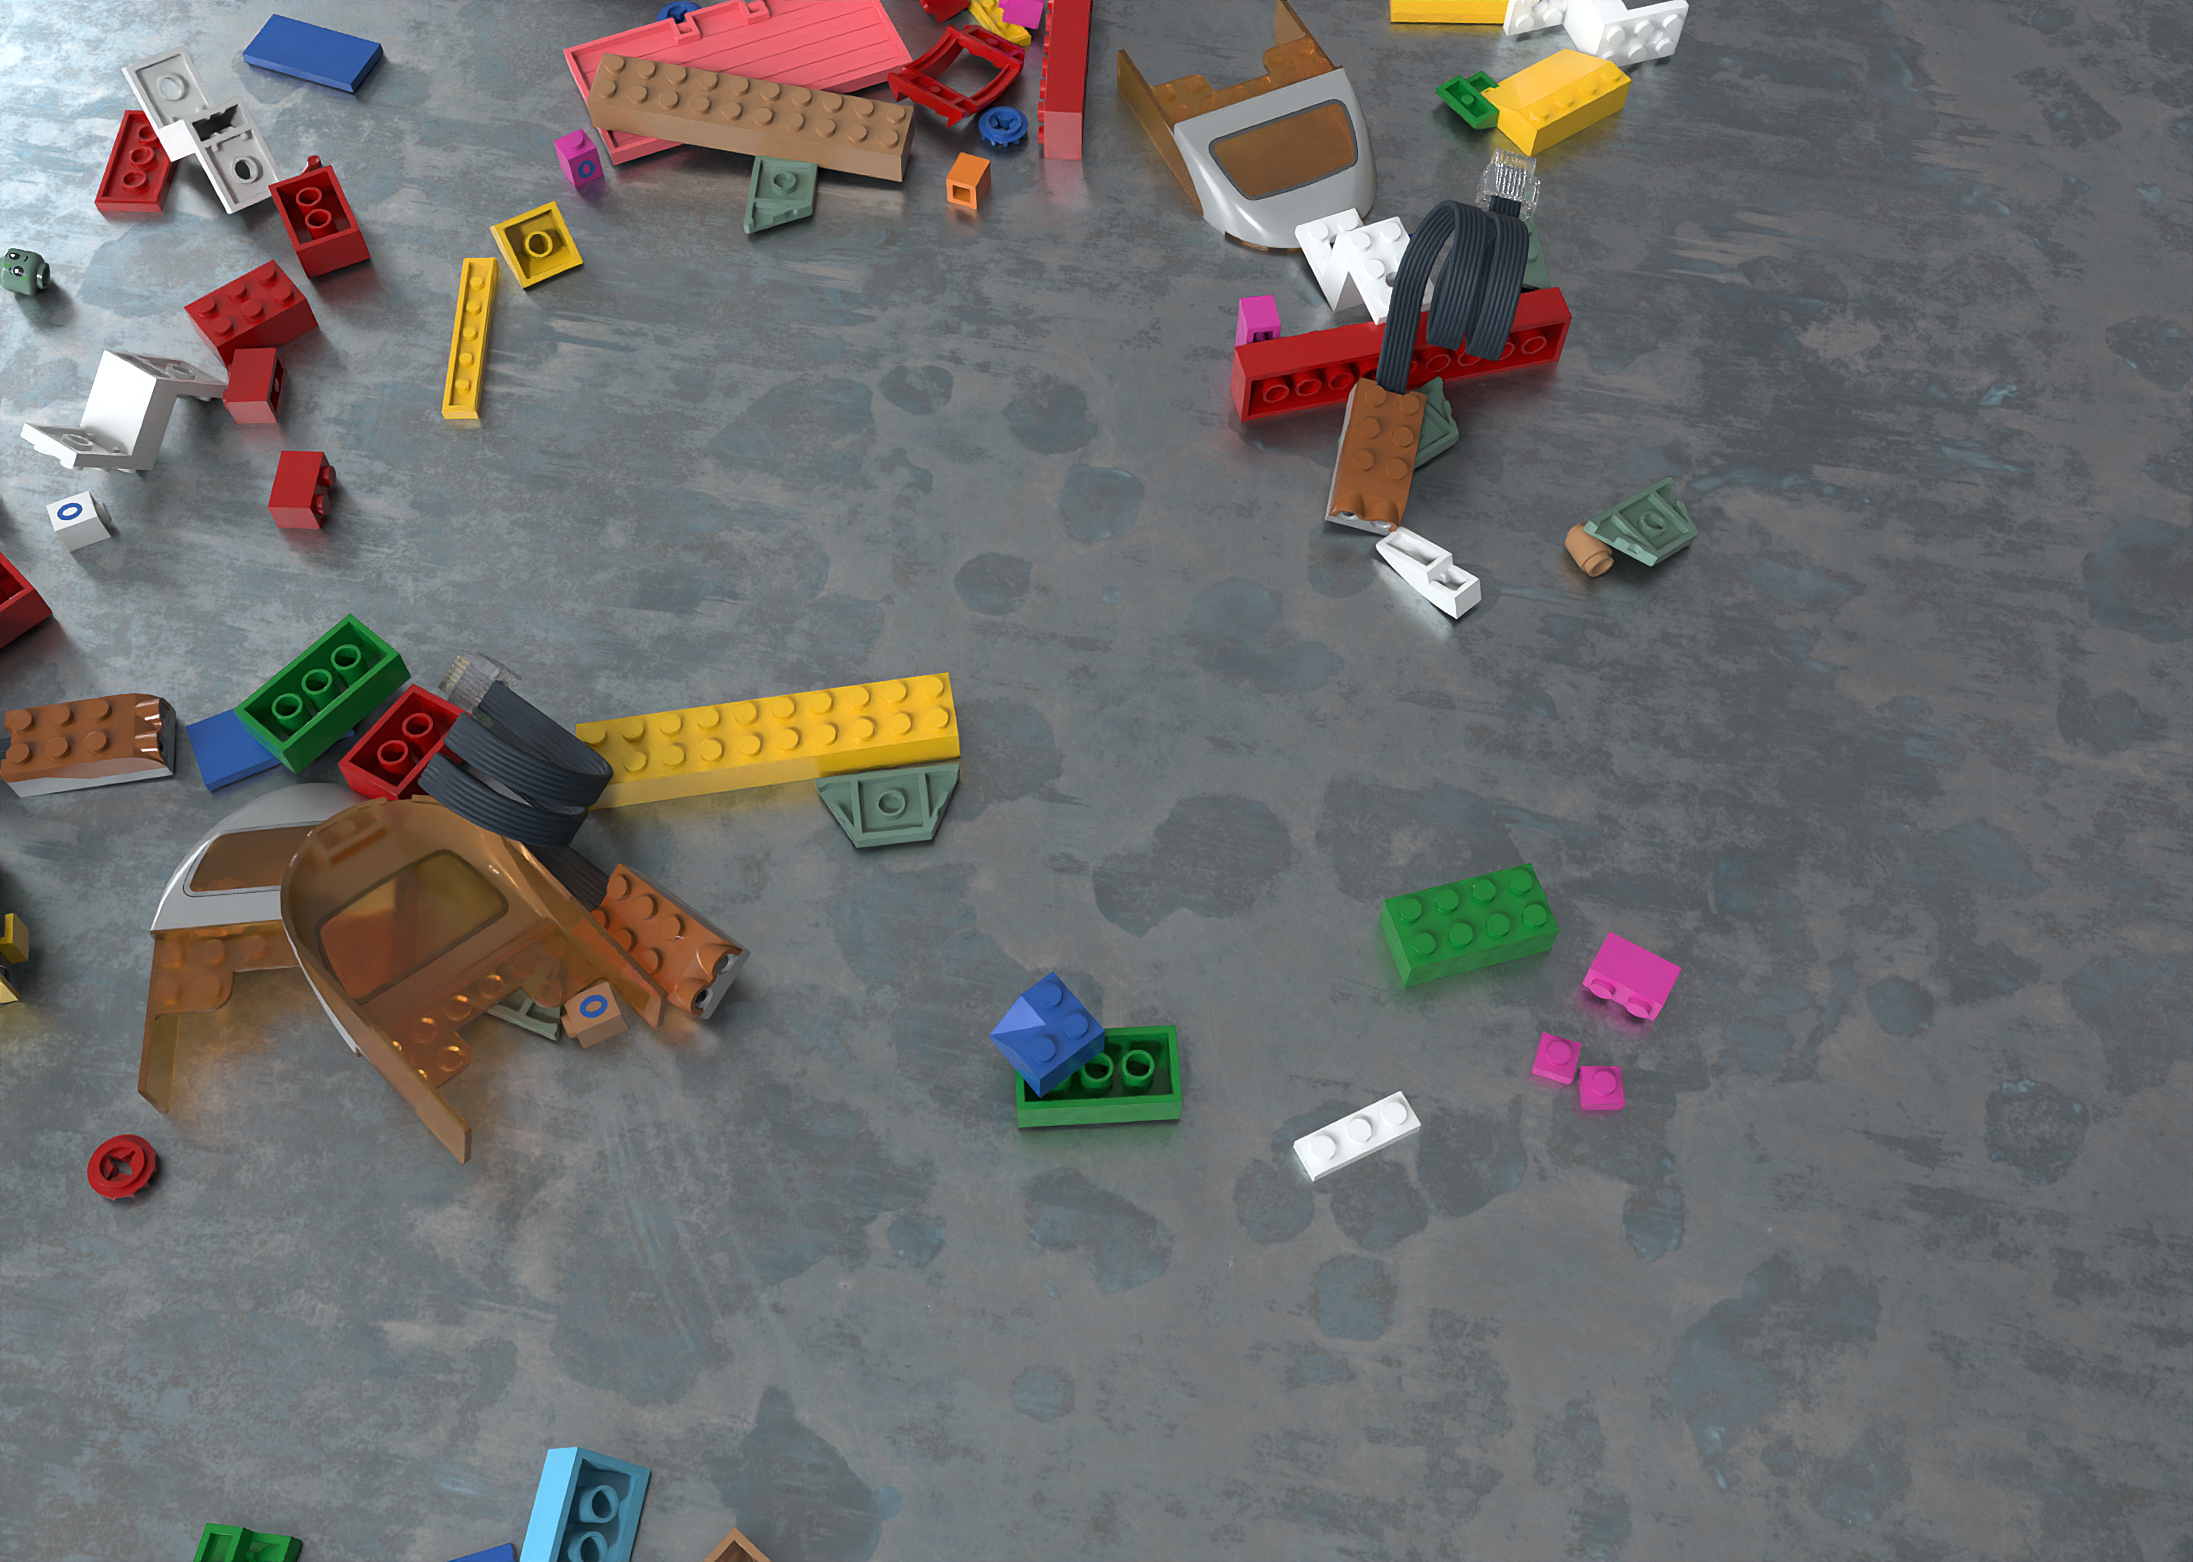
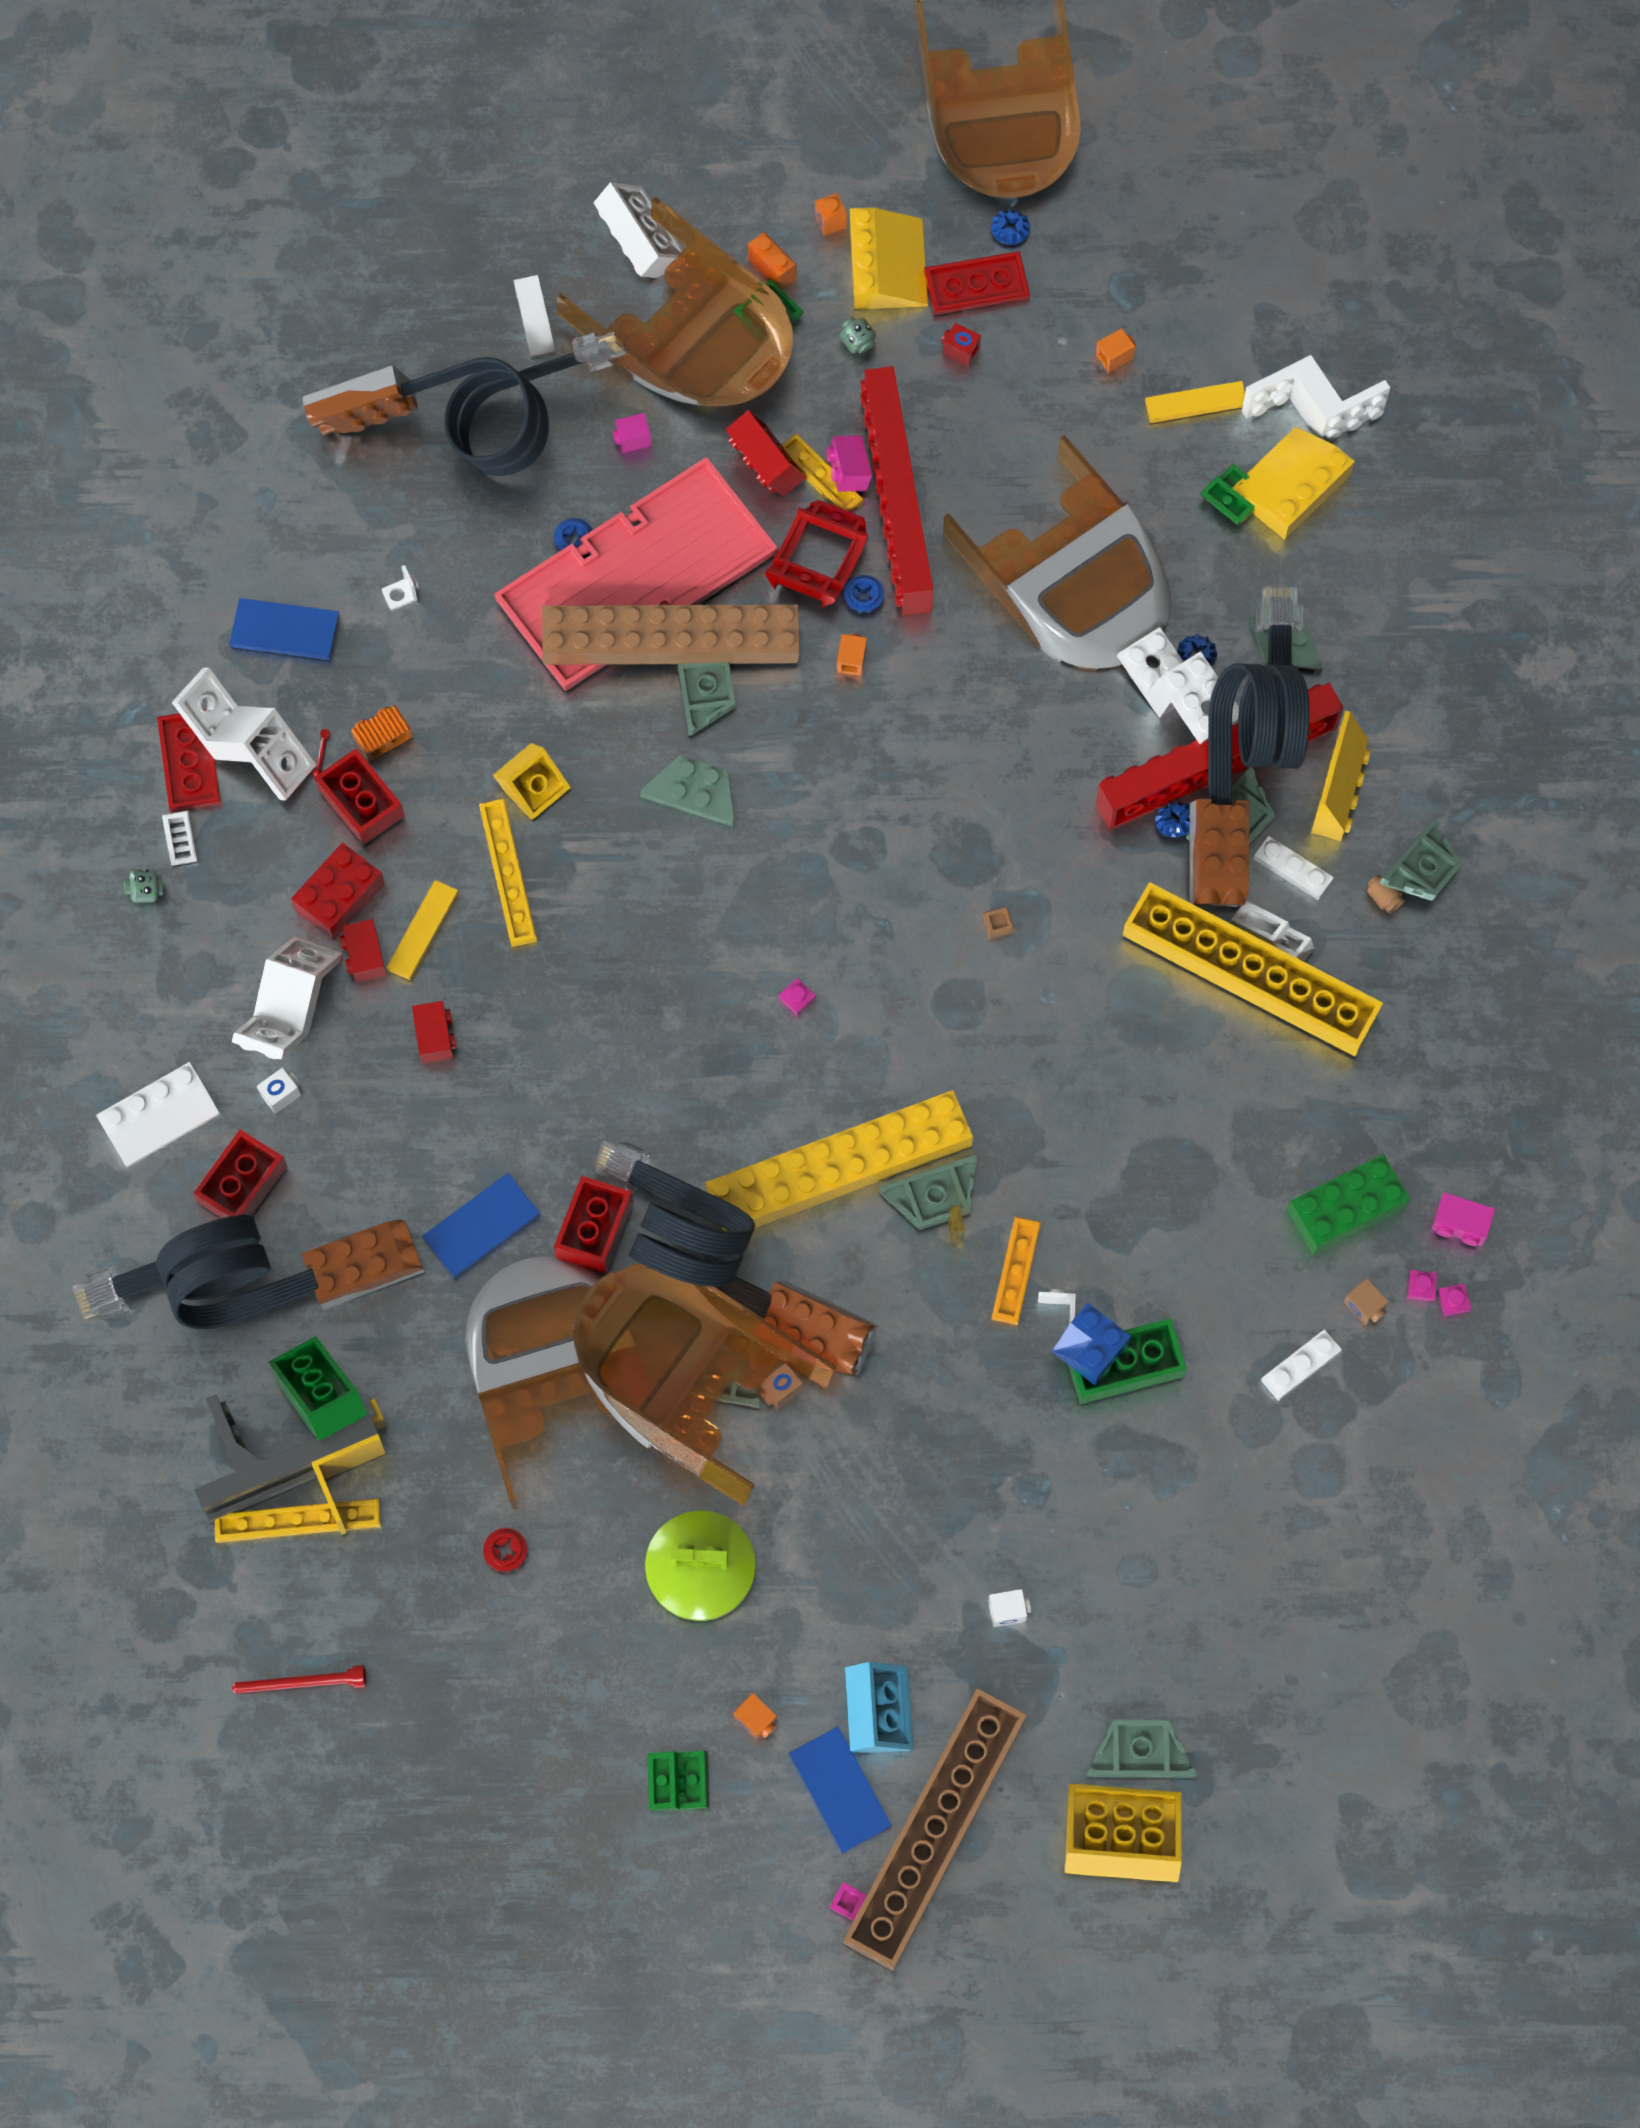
camera: 10 degrees left, 10 degrees up
green brick [233,613,411,775] -> none
dark pink brick [553,128,604,188] -> none
dark pink brick [1236,295,1281,346] -> none
none -> white slope [162,811,198,866]
none -> orange brick [351,705,413,762]
none -> white bracket [382,565,419,610]
none -> yellow tile [386,880,459,981]
none -> sand green wing [639,755,734,827]
none -> lime bracket [645,1510,756,1621]
none -> orange brick [733,1693,777,1741]
none -> dark pink plate [779,978,816,1016]
none -> clear yellow tile [948,1205,965,1248]
none -> medium nougat tile [982,906,1015,940]
none -> white brick [988,1589,1031,1627]
none -> light orange tile [991,1216,1041,1325]
none -> white bracket [1038,1289,1076,1325]
none -> yellow brick [1123,882,1383,1056]
none -> blue gear [1155,801,1190,837]
none -> white plate [1253,836,1334,901]
none -> yellow slope [1311,710,1371,841]
none -> medium nougat brick [1344,1278,1389,1326]

